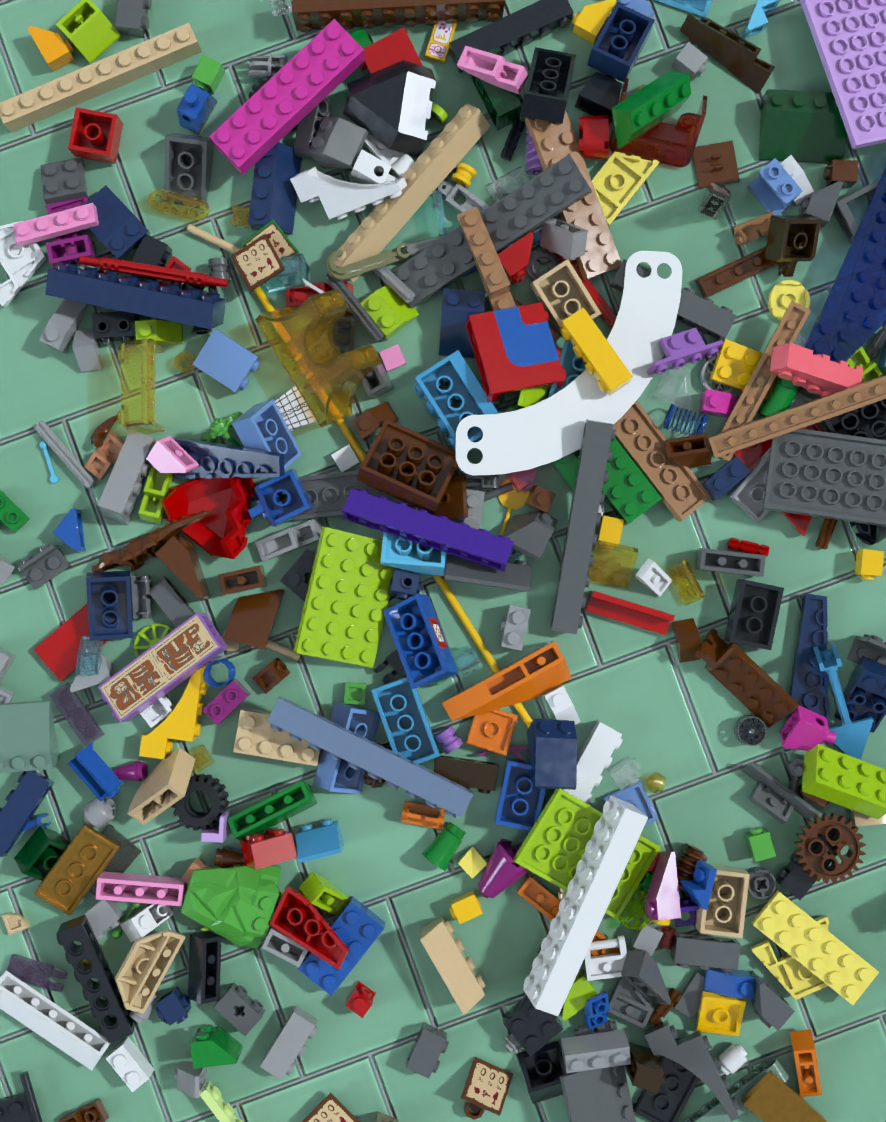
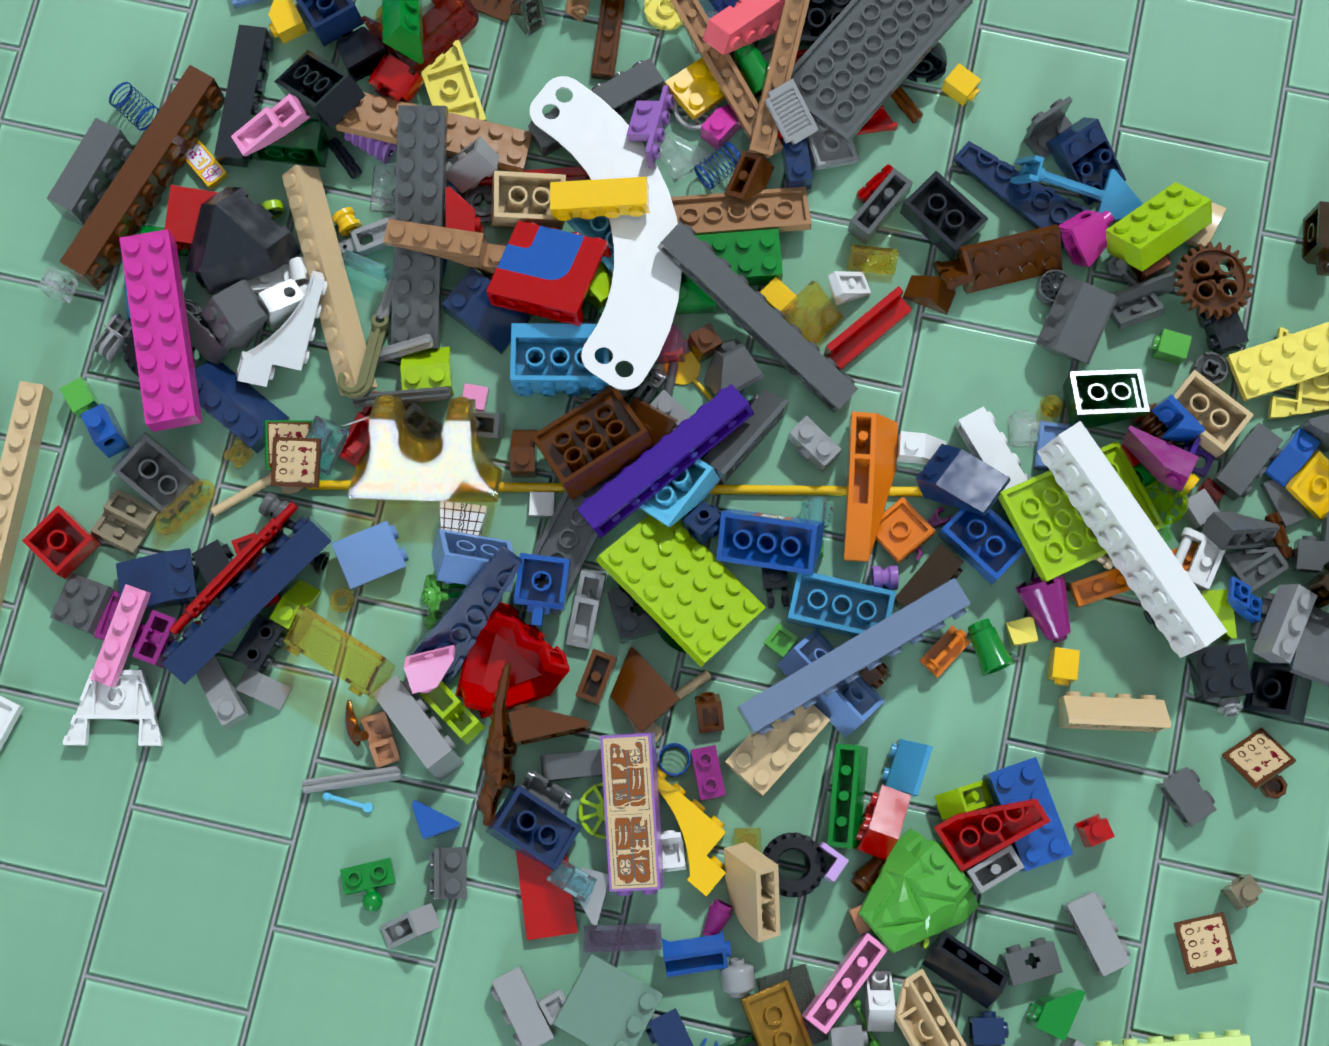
camera: 55 degrees left, 10 degrees down
none -> dark tan slope [91,489,160,556]
none -> light grey window [764,79,819,145]
none -> dark grey slope [1036,277,1118,365]
none -> dark green slope [1063,369,1150,428]

